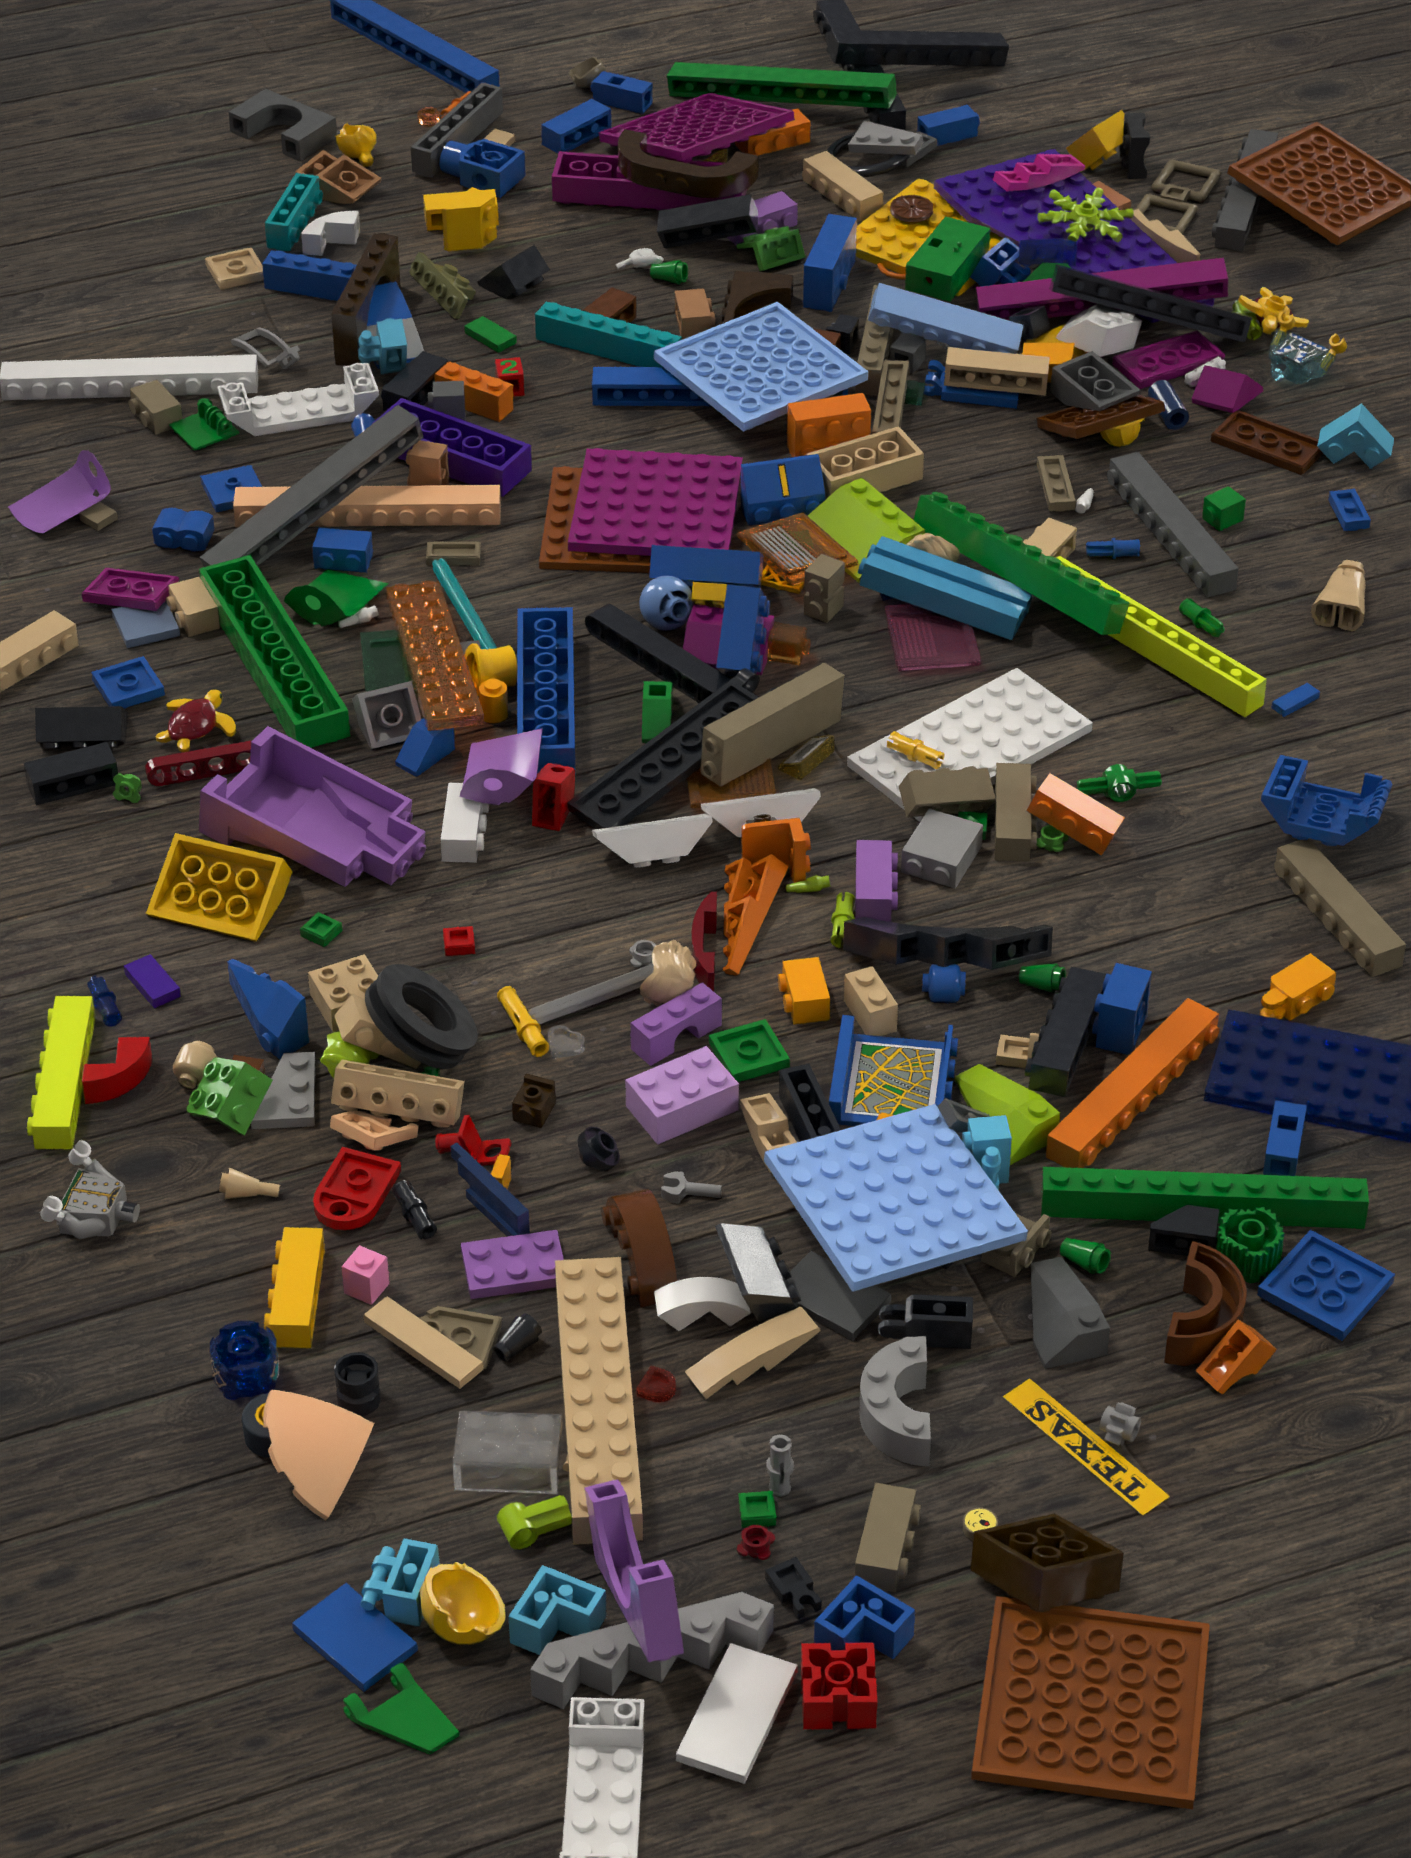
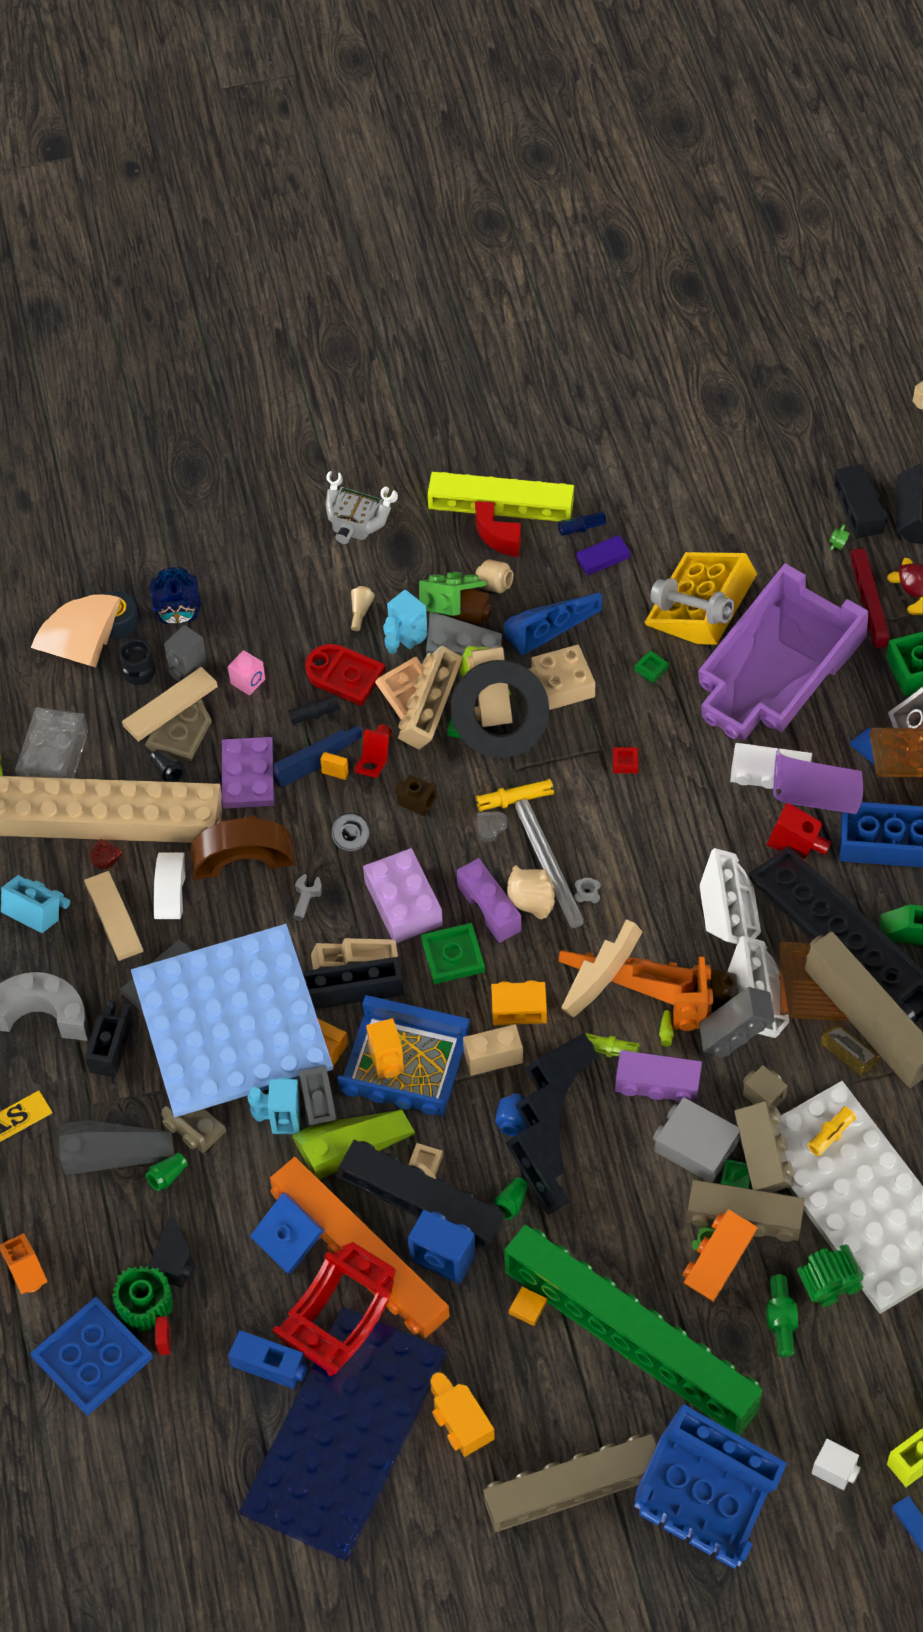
camera: 100 degrees right, 15 degrees up
yellow brick [264,1227,325,1348] -> none
dark red slope [691,892,717,992] -> none
slope [715,1223,802,1324] -> none
green brick [1041,1167,1369,1229] -> none
reddish brown brick [1164,1241,1247,1366] -> none
none -> medium azure brick [1,875,70,933]
none -> red tile [155,1316,170,1355]
none -> dark grey brick [164,625,208,681]
none -> blue plate [250,1193,325,1274]
none -> red wedge [272,1242,396,1376]
none -> light orange brick [366,1018,404,1080]
none -> medium azure brick [383,590,428,654]
none -> green brick [504,1224,763,1436]
none -> light orange tile [509,1287,547,1326]
none -> tan slope [561,920,642,1018]
none -> light grey piece [650,578,734,625]
none -> dark grey brick [699,987,775,1057]
none -> dark tan brick [743,1065,788,1107]
none -> green brick [797,1244,864,1307]
none -> white brick [812,1439,861,1490]

